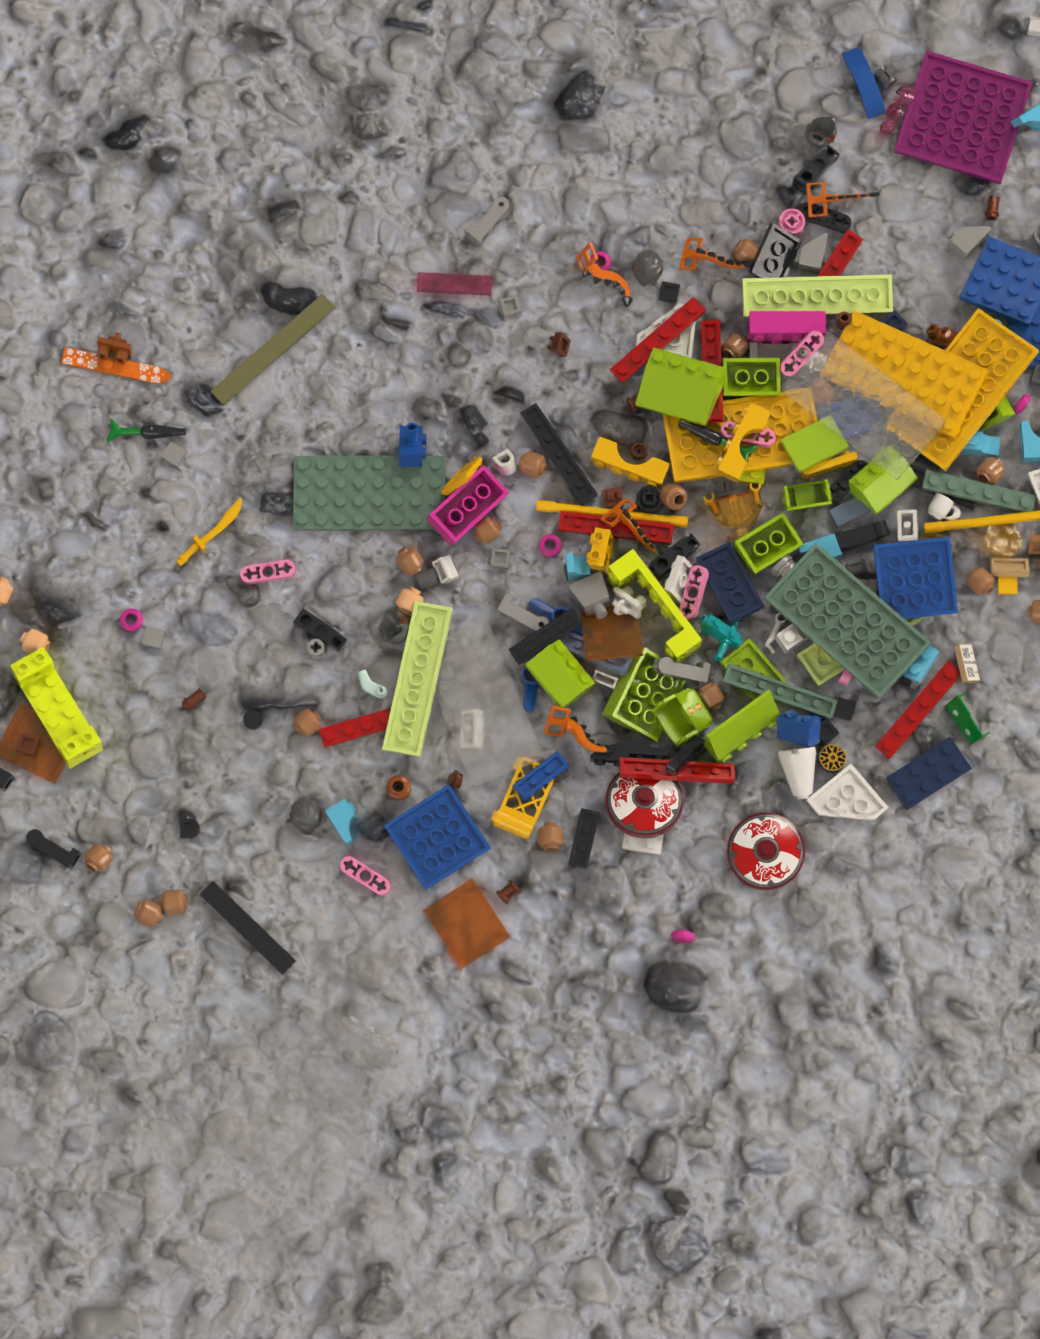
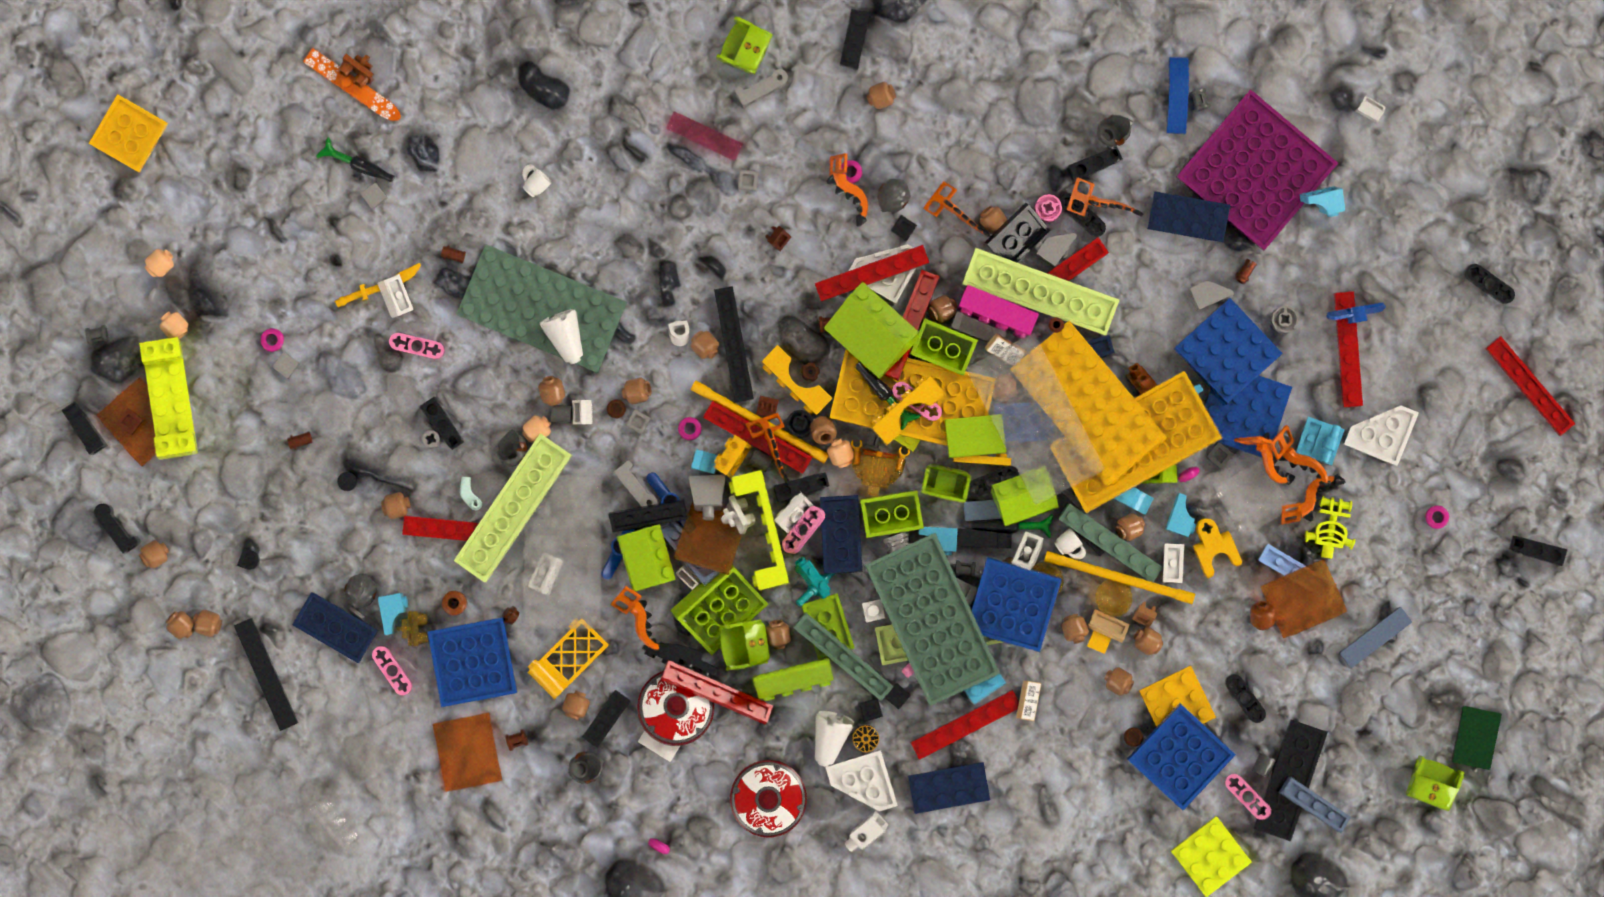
camera: 20 degrees right, 10 degrees up
olive tile [211,294,335,406] -> none
blue brick [399,423,427,467] -> none
dark pink brick [425,465,509,546] -> none
yellow tile [441,457,482,495] -> none
blue tile [512,751,570,802] -> none
light grey leg [653,657,711,683] -> none
black beam [665,735,705,776] -> none
white piece [765,613,786,654] -> none
blue brick [777,710,821,748] -> none
bright pink beam [780,330,824,376] -> none
clear pink piece [880,85,915,135] -> none
green piece [945,693,990,745] -> none
none -> dark blue plate [292,592,379,664]
none -> white slope [378,274,413,318]
none -> clear yellow hips [396,611,428,646]
none -> copper pin [441,245,466,264]
none -> white piece [522,164,551,197]
none -> white cone [539,309,583,364]
none -> dark grey hair [568,751,604,784]
none -> reddish brown plate [607,399,626,419]
none -> lime piece [716,16,773,75]
none -> light nougat head [827,438,855,468]
none -> black plate [839,9,870,70]
none -> white torso [844,810,888,852]
none -> medium nougat head [867,81,896,110]
none -> piece [972,514,1053,538]
none -> dark blue plate [1148,191,1230,243]

